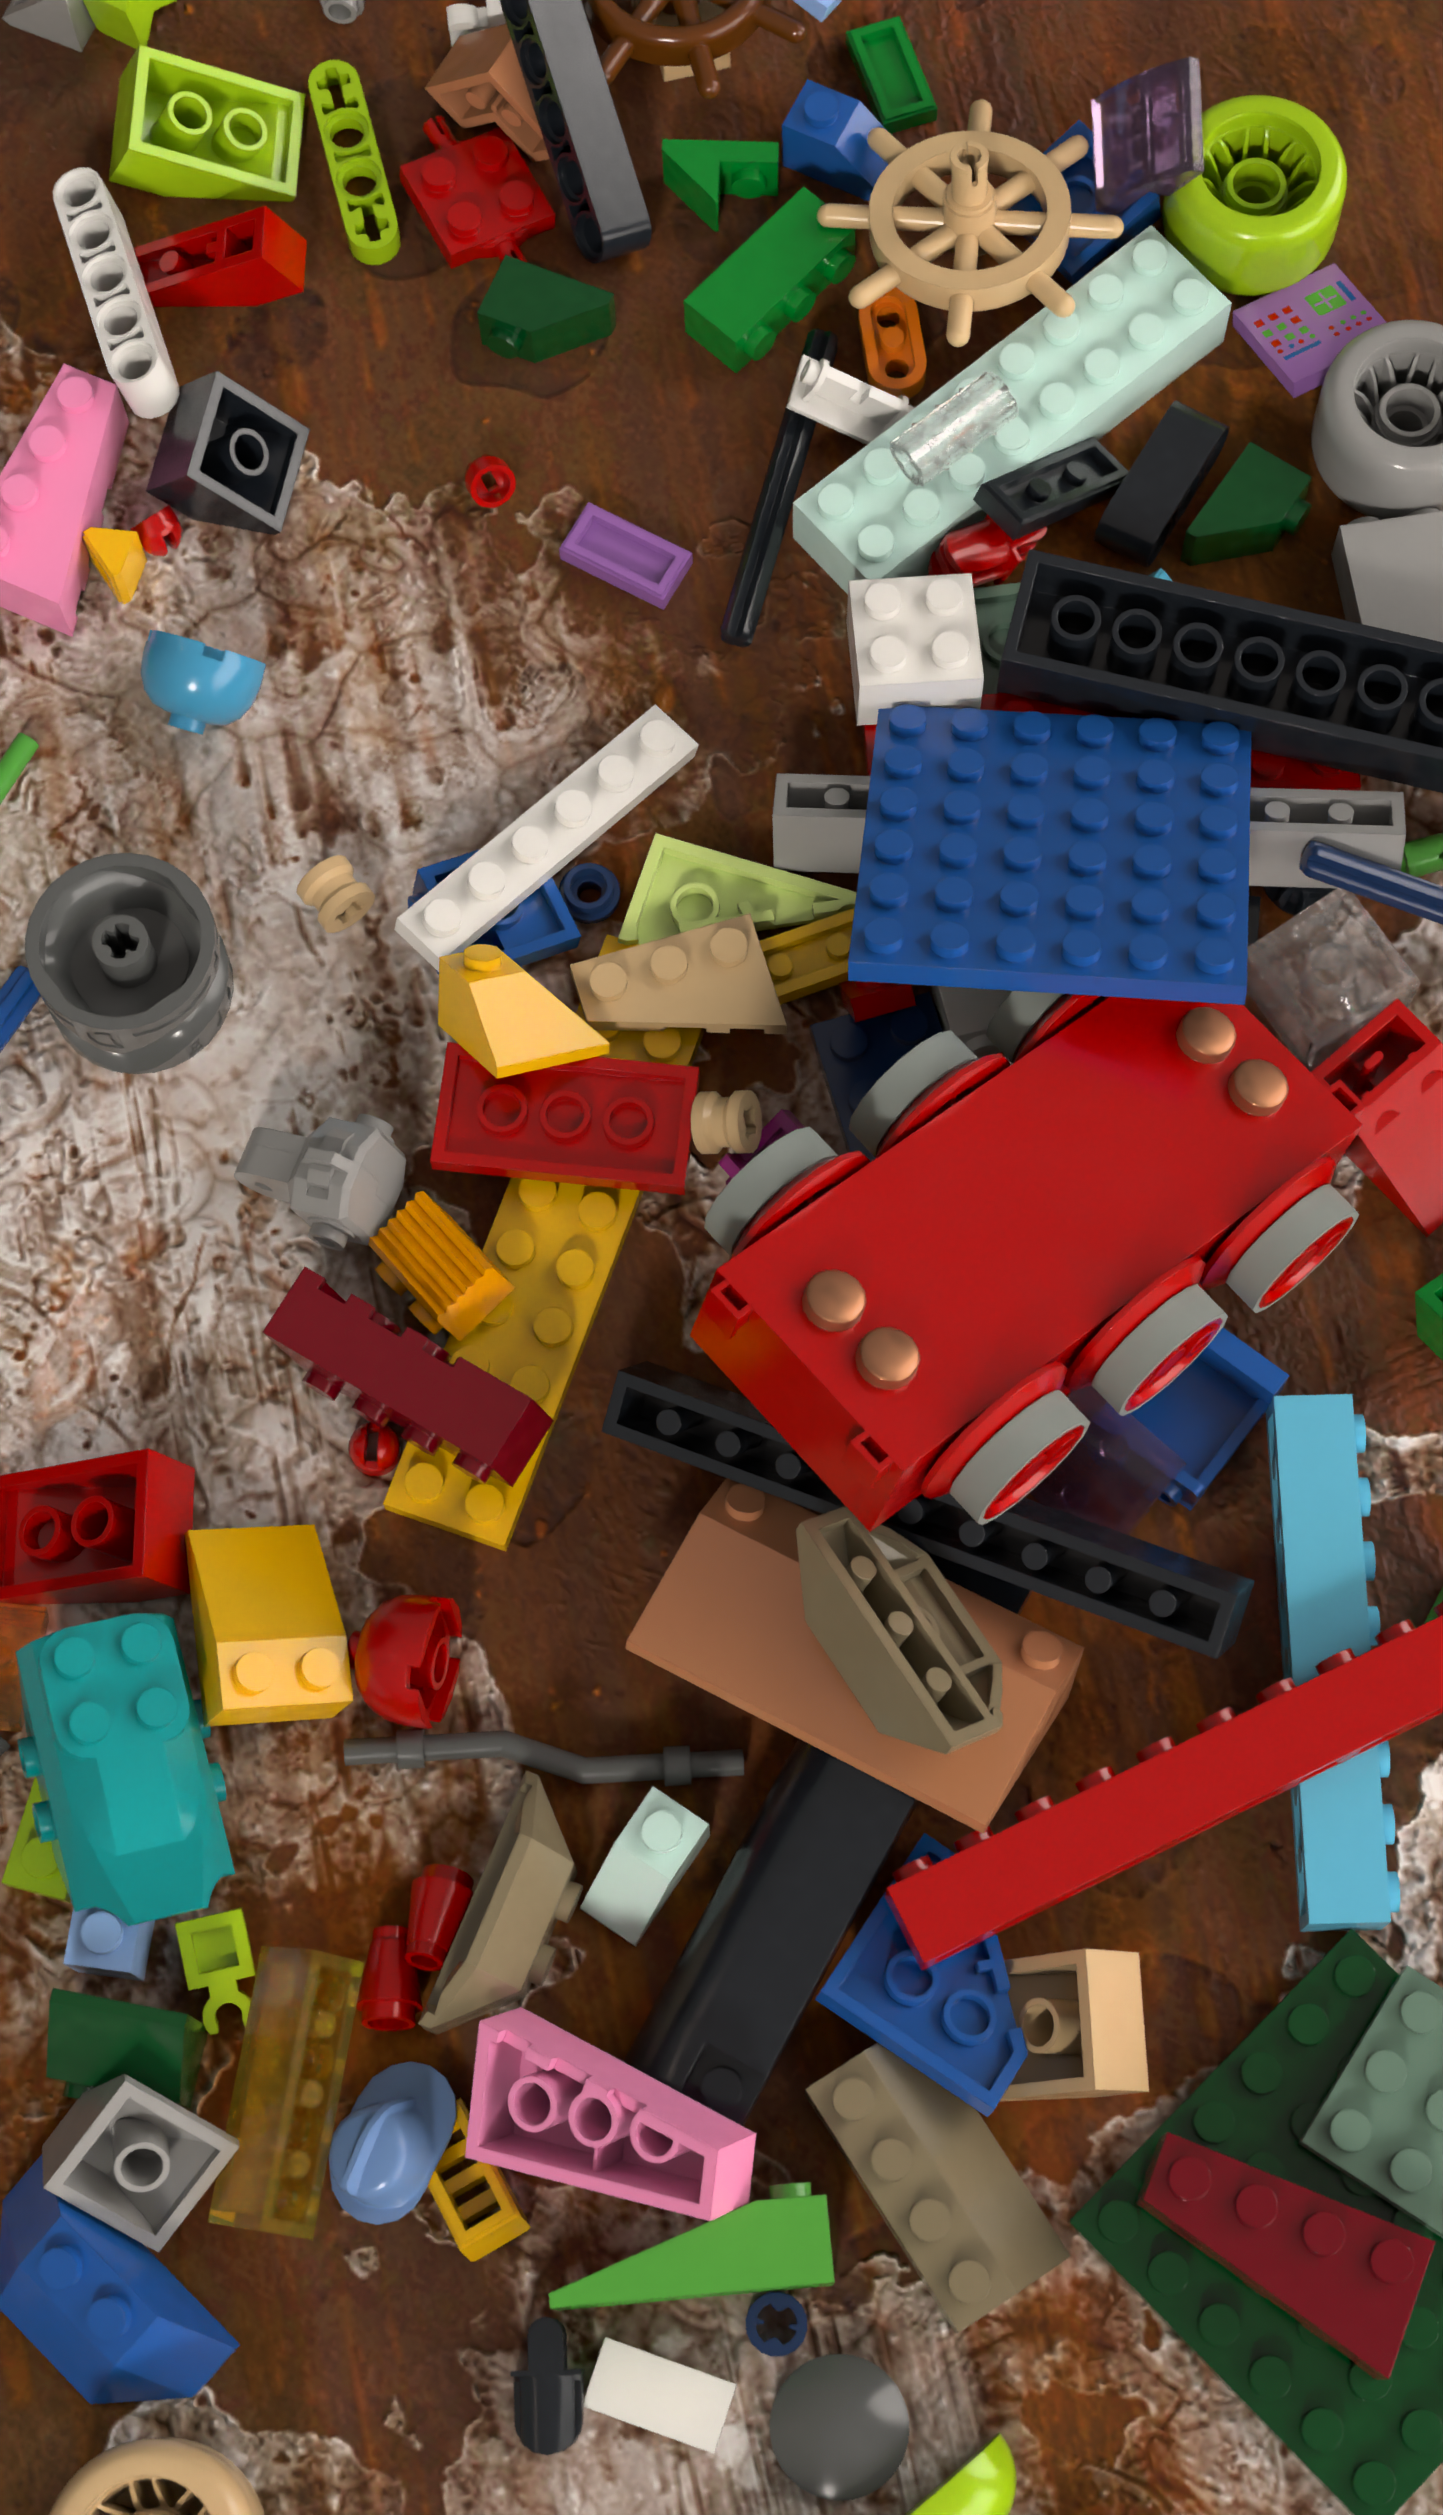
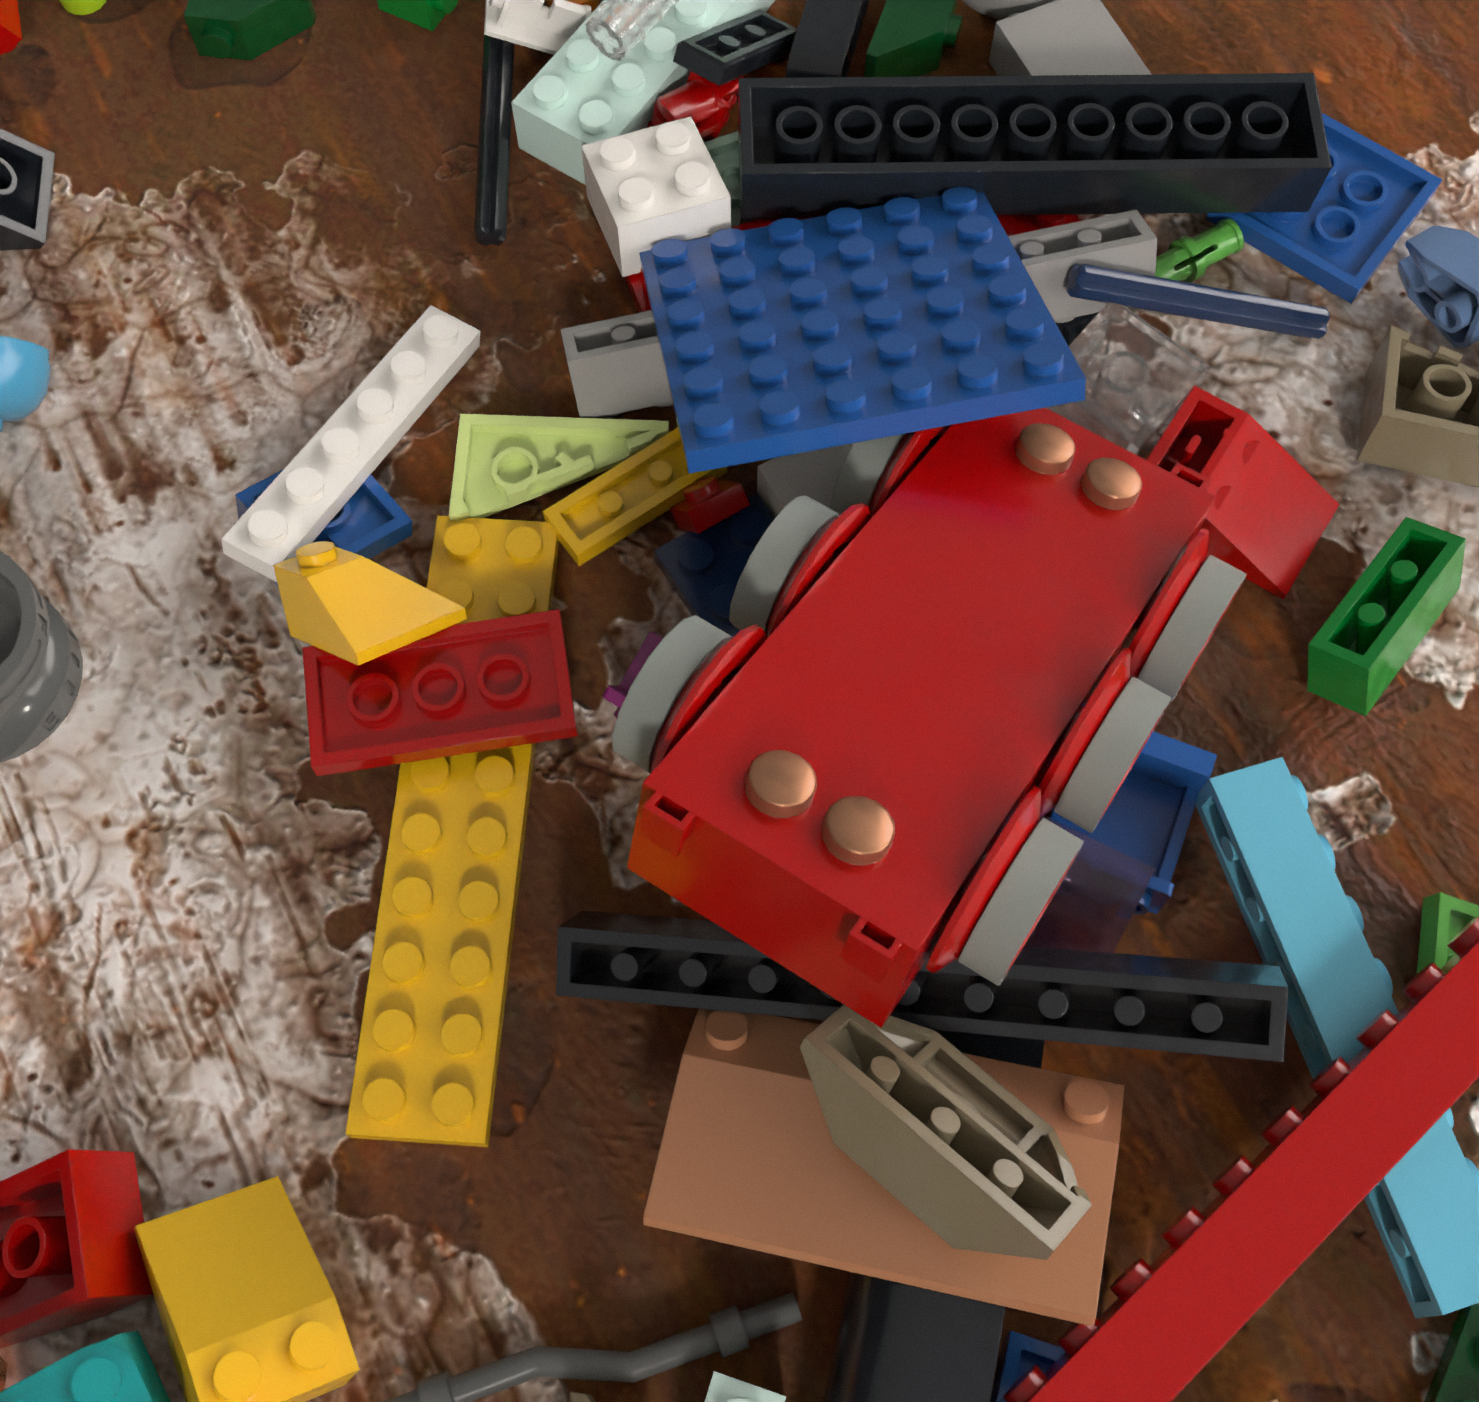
camera: 20 degrees left, 5 degrees down
light grey piece [234,1114,406,1251] -> none
dark red wedge [263,1267,554,1487] -> none
tan wheel [296,855,375,933] -> none
red cylinder [347,1594,462,1729] -> none
red hinge [348,1422,402,1476] -> none
light orange brick [368,1191,516,1341] -> none
red hinge [464,454,516,508] -> none
medium lavender tile [559,502,693,610] -> none
dark blue plate [559,863,620,924] -> none
tan wing [570,913,787,1034] -> none
tan wheel [691,1090,762,1154] -> none

